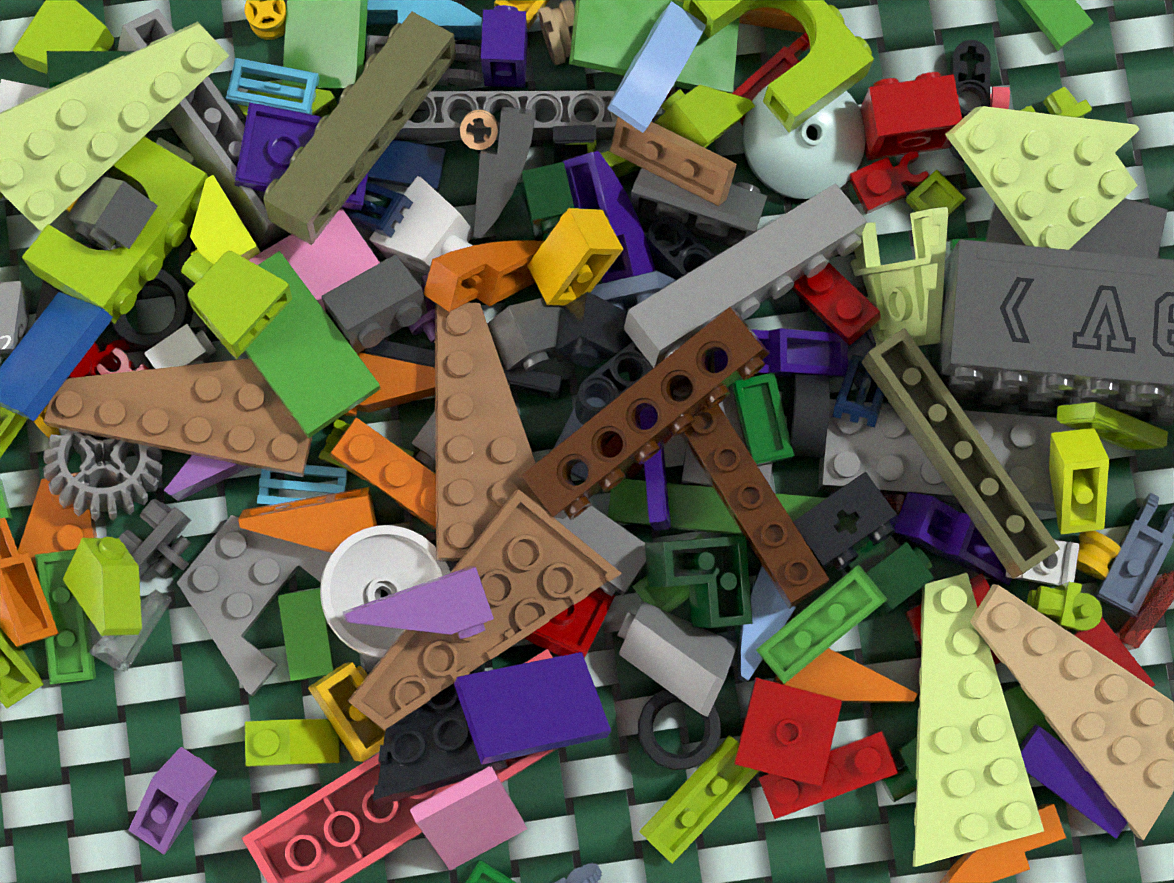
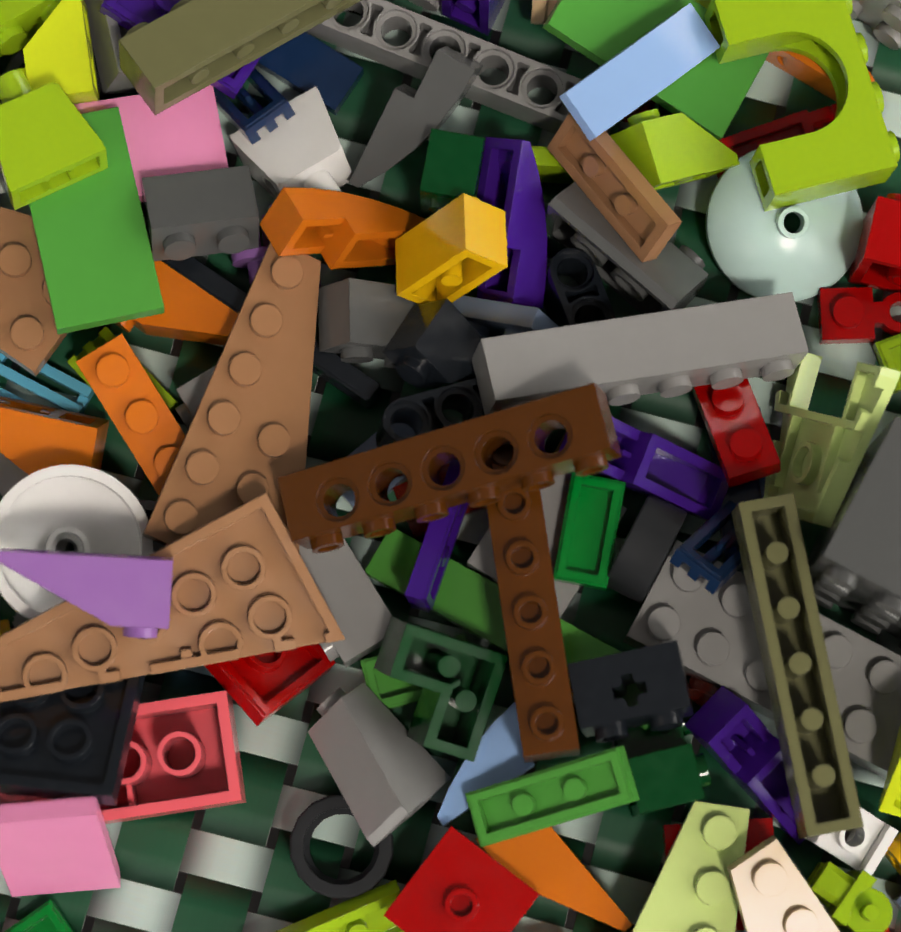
camera: 25 degrees right, 0 degrees up
dark purple tile [454,652,611,765] -> none
light nougat bush [460,109,499,150] -> none
black tile [553,125,596,164] -> none

